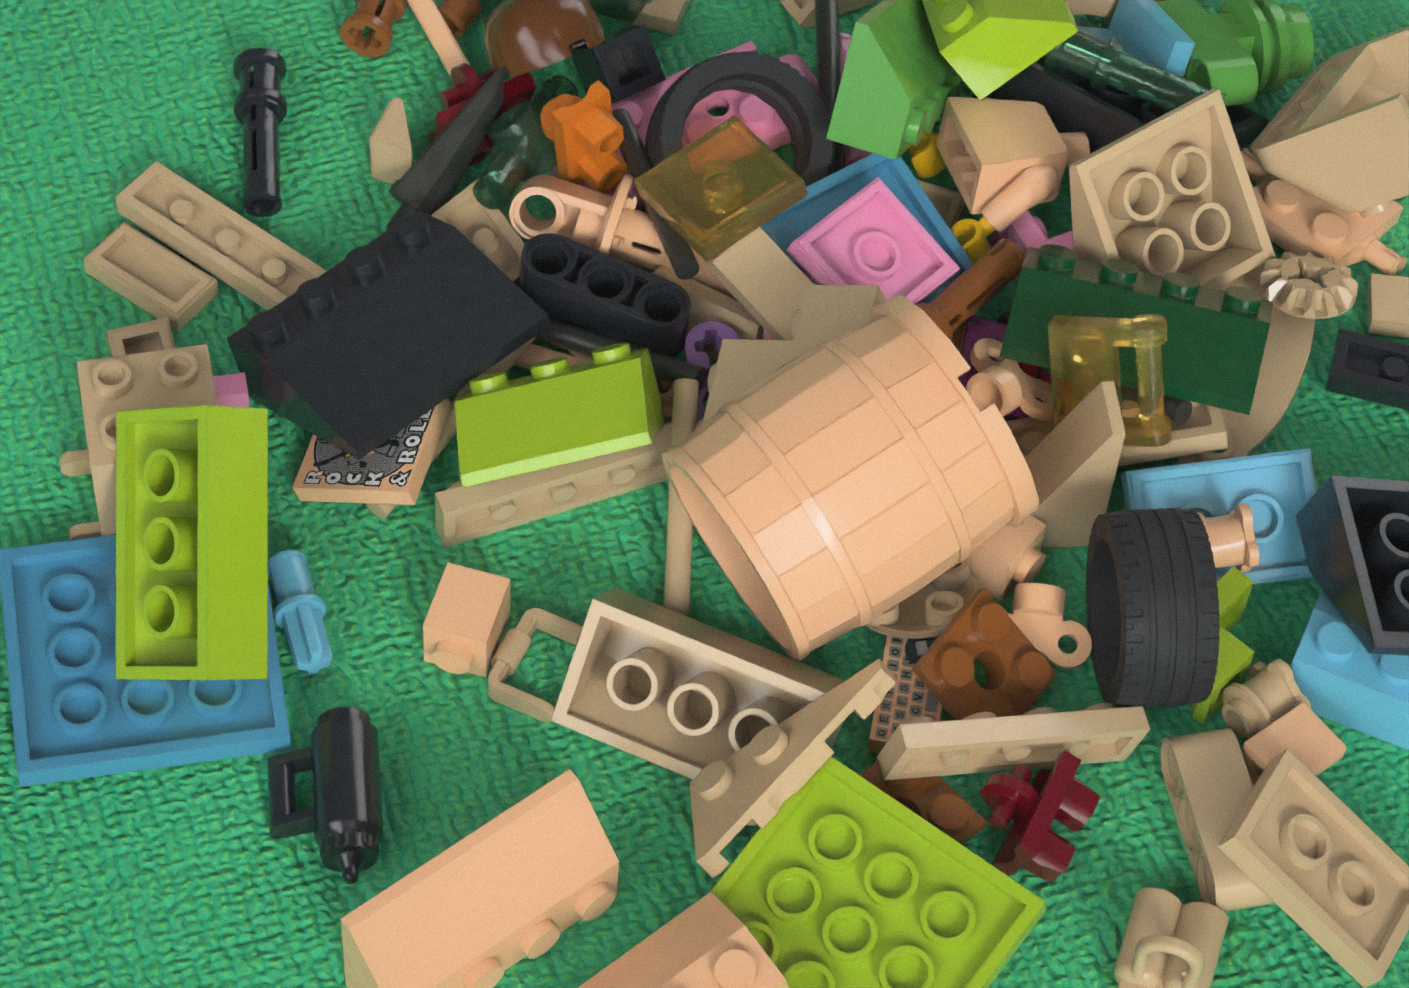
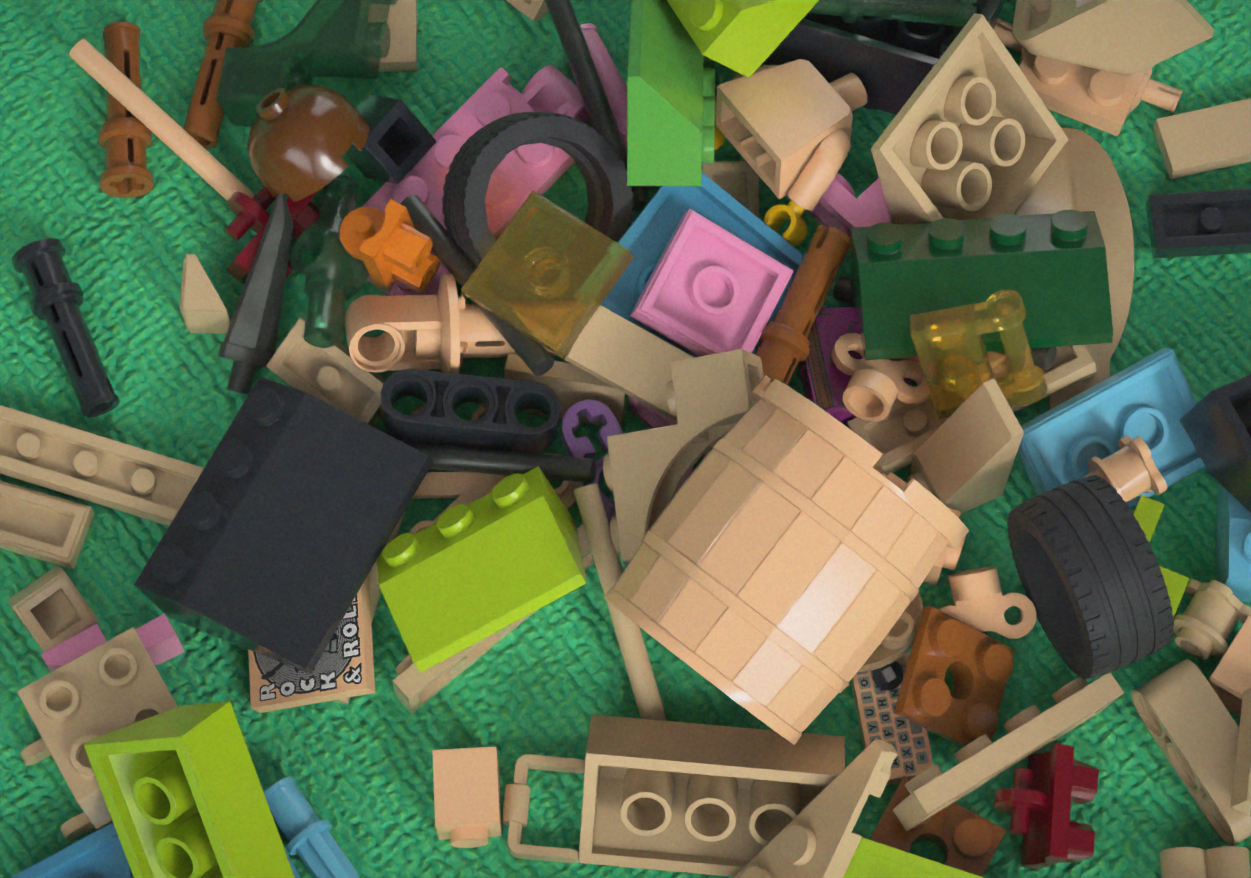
camera: 15 degrees left, 15 degrees up
tan gear [1258,251,1359,319] -> none

